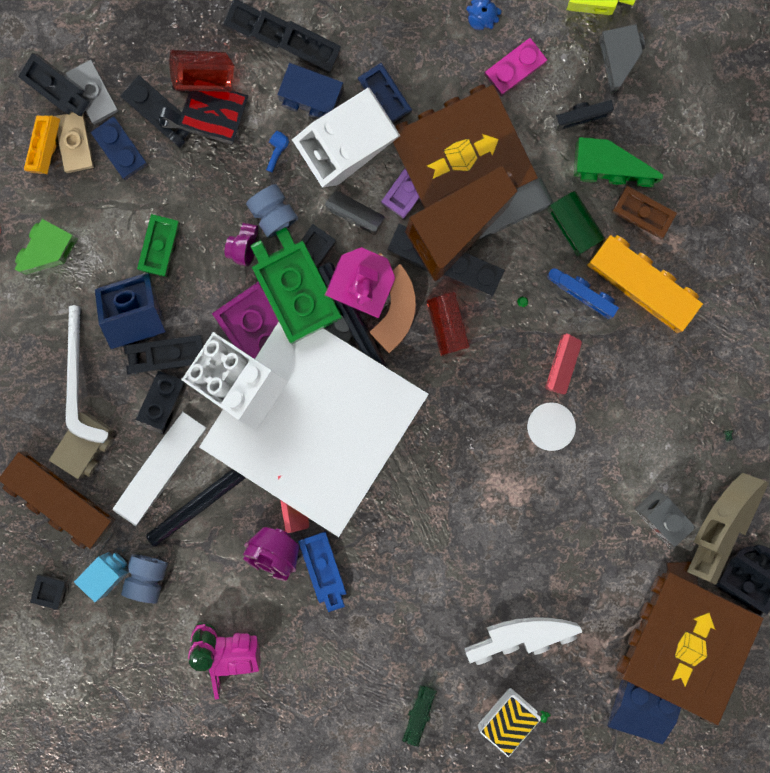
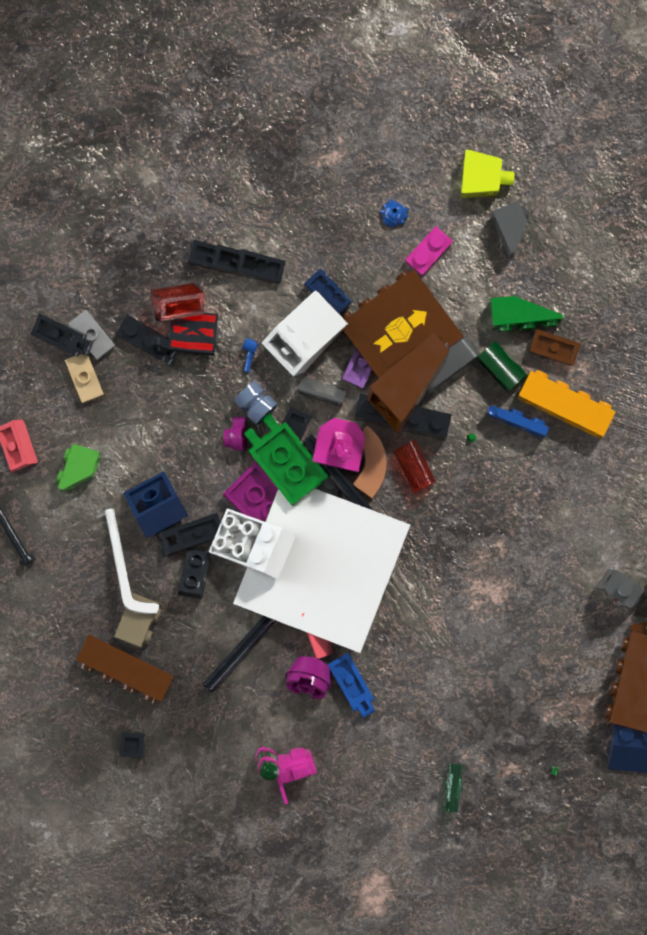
camera: 15 degrees left, 5 degrees down
light orange plate [24,115,60,174] -> none
medium azure brick [74,552,129,602] -> none
dark blue plate [91,116,148,180] -> none
white slope [113,412,206,526] -> none
sand blue wheel [121,554,168,604] -> none
green plate [137,214,180,277] -> none
dark blue brick [277,63,344,120] -> none
white slope [464,618,582,665] -> none
piece [478,688,541,758] -> none
white sticker [527,403,576,451] -> none
coral slope [545,333,582,395] -> none
black plate [553,100,614,131] -> none

